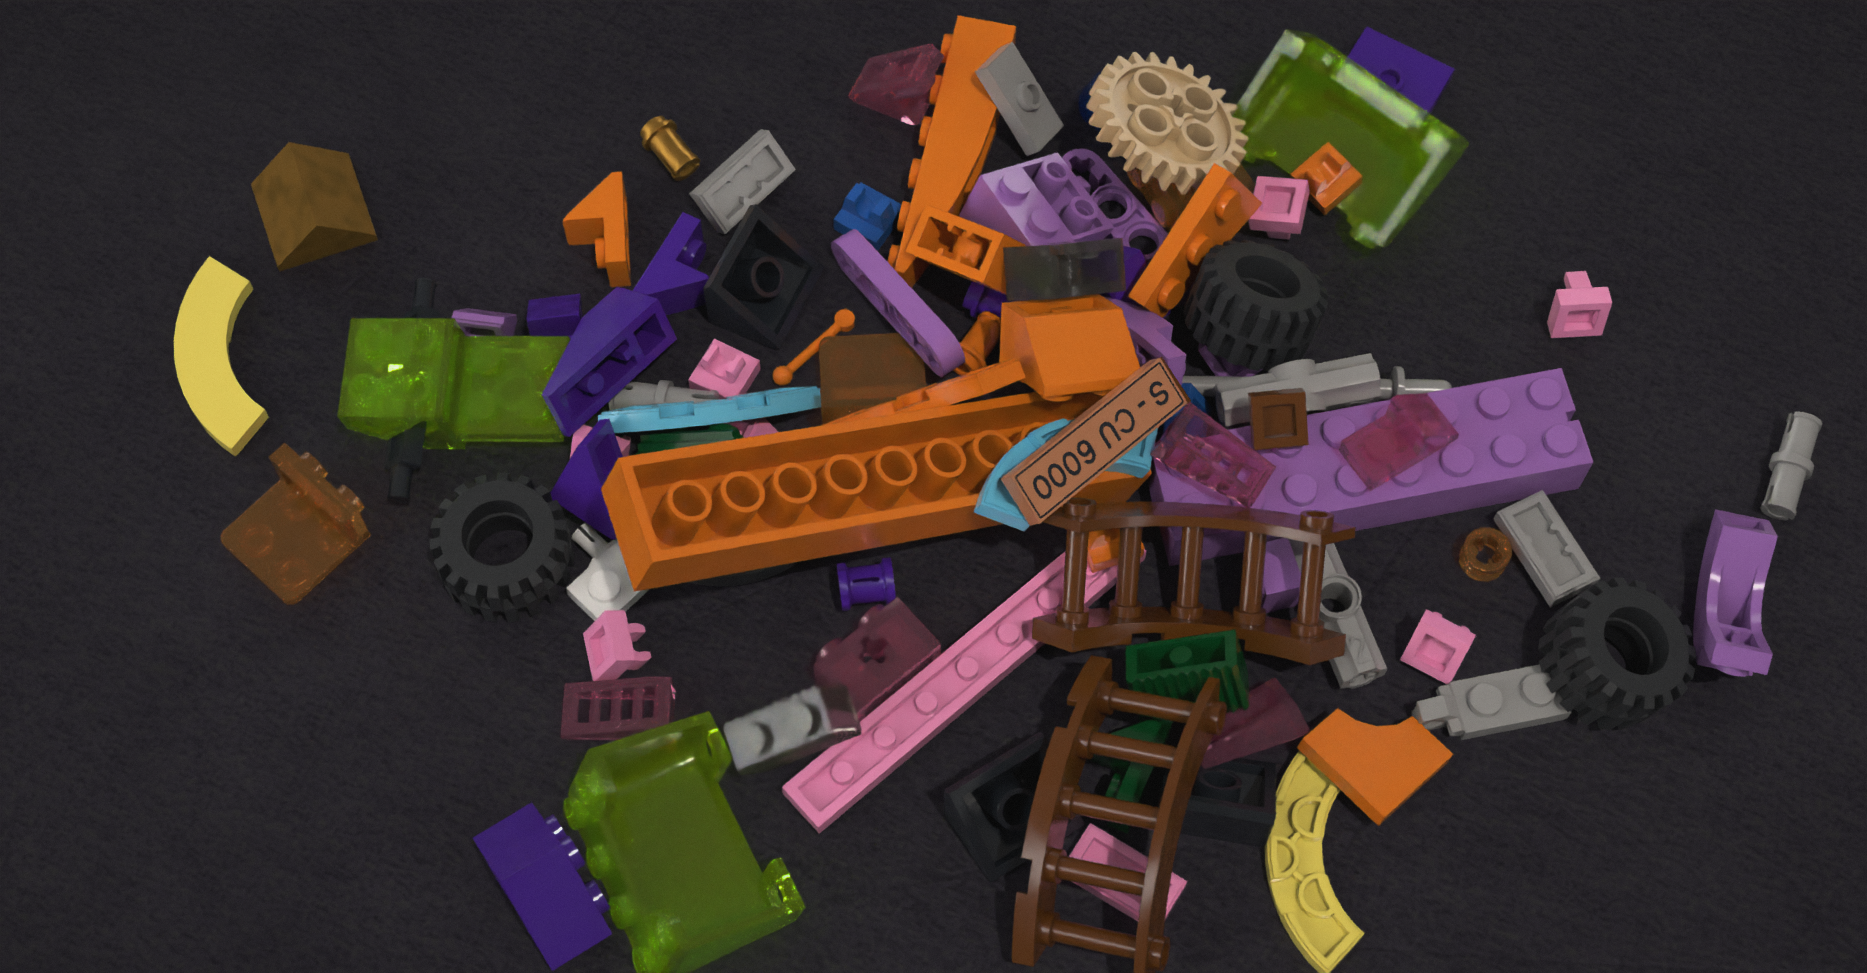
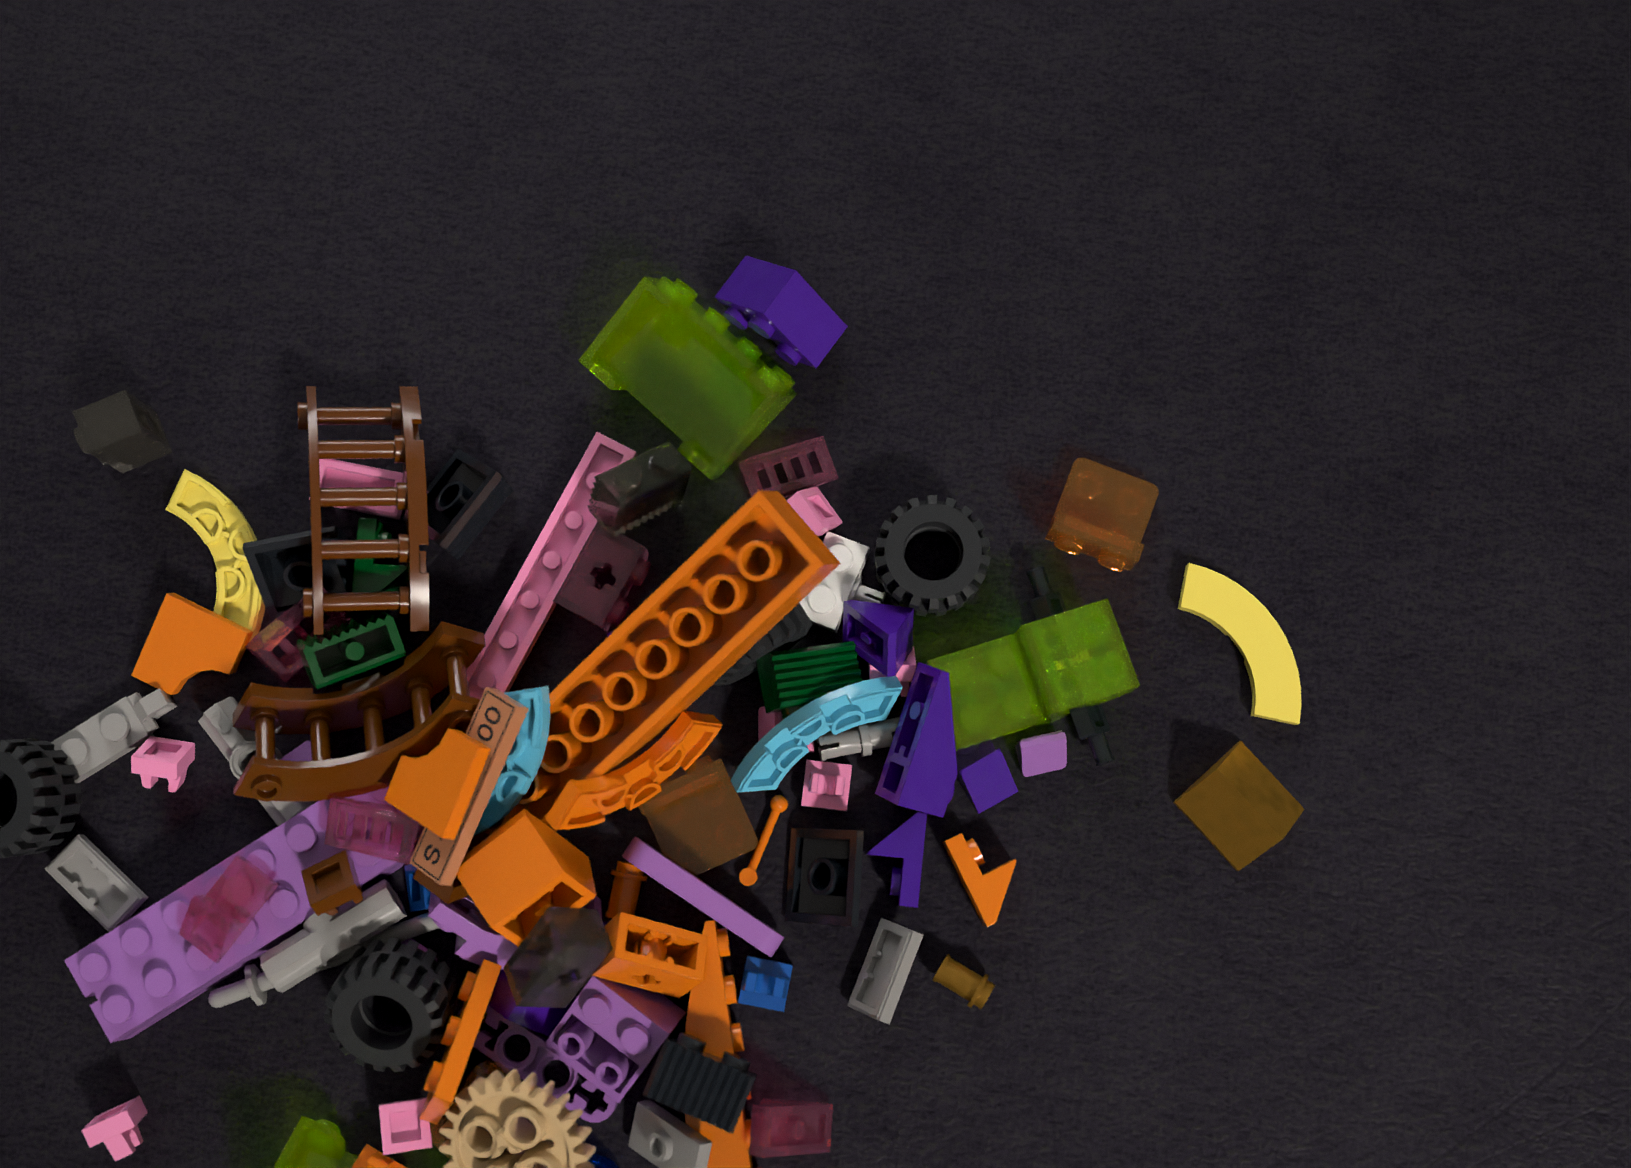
camera: 160 degrees right, 15 degrees up
clear orange bush [1459,527,1512,582] -> none
none -> orange tile [384,728,491,840]
none -> black brick [642,1032,757,1134]

